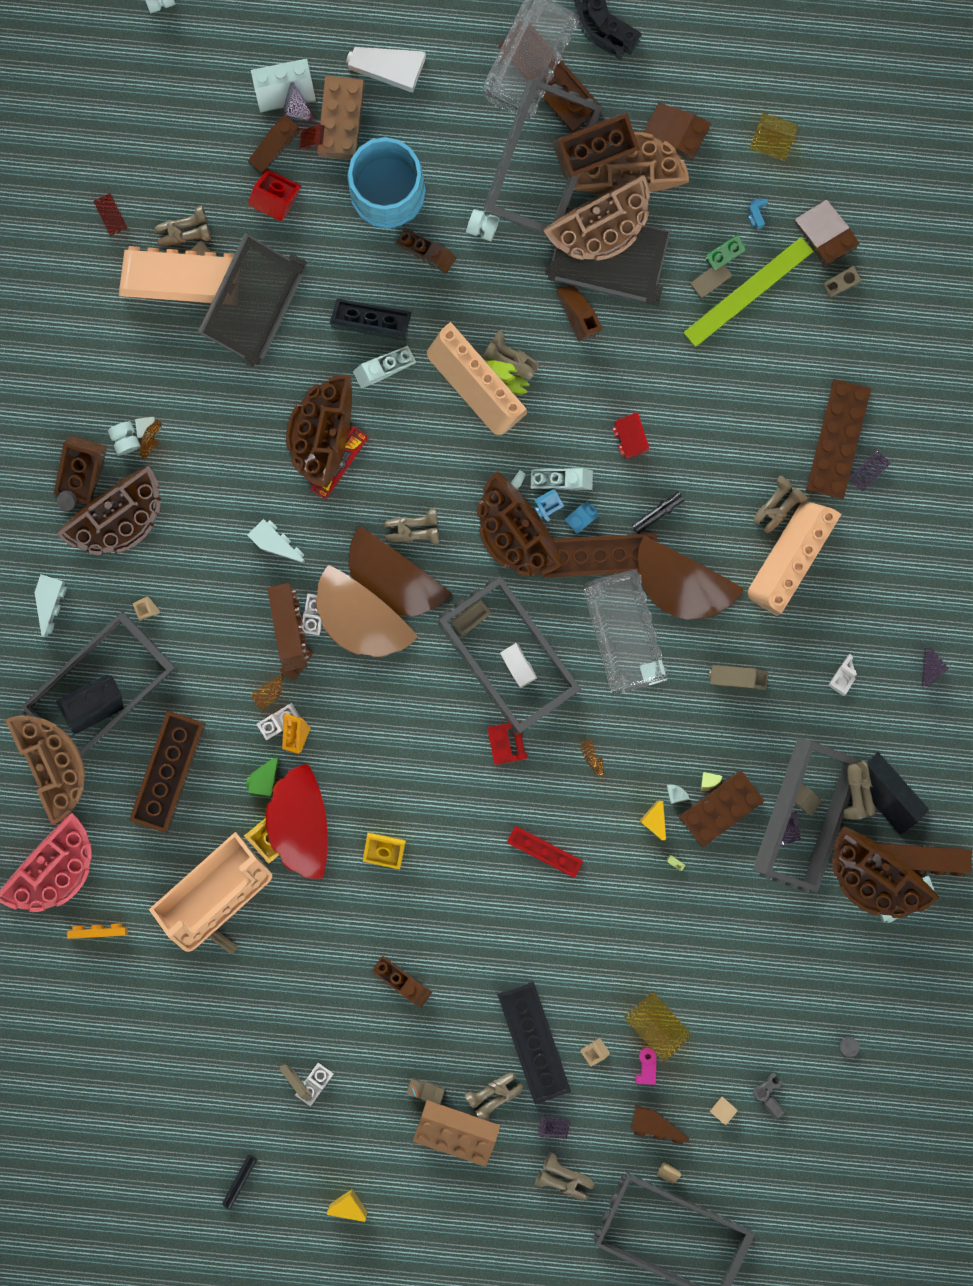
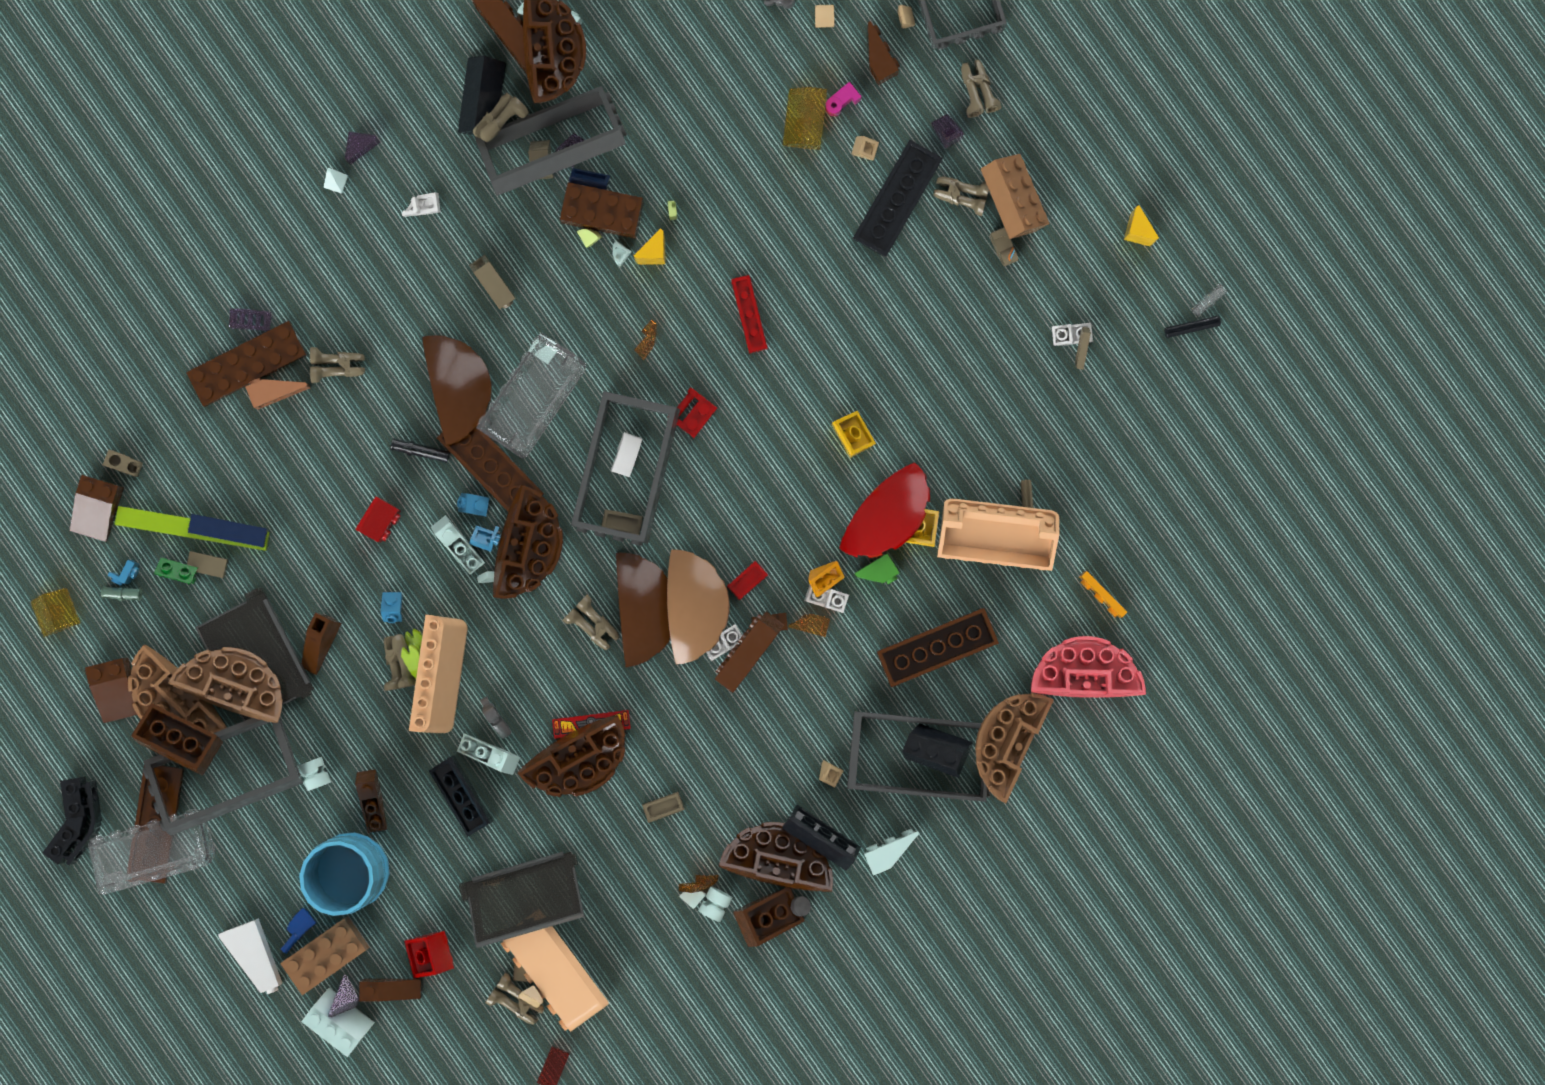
camera: 130 degrees left, 0 degrees up
light aqua slope [248,519,305,563] -> none
clear red tile [300,124,325,150] -> none
reddish brown slope [372,956,433,1007] -> none
light nougat windscreen [747,502,842,616] -> none
none -> sand green pin [101,586,142,601]
none -> dark blue tile [188,514,268,547]
none -> nougat slope [245,378,311,410]
none -> blue piece [281,908,317,954]
none -> light aqua slope [324,168,348,194]
none -> dark azure bracket [381,592,403,623]
none -> flat silver bar [480,696,512,739]
none -> tan slope [518,985,543,1008]
none -> dark blue tile [569,168,610,190]
none -> dark tan tile [642,792,685,823]
none -> red tile [727,561,768,600]
none -> black slope [782,804,861,871]
none -> clear pin [1190,283,1228,318]

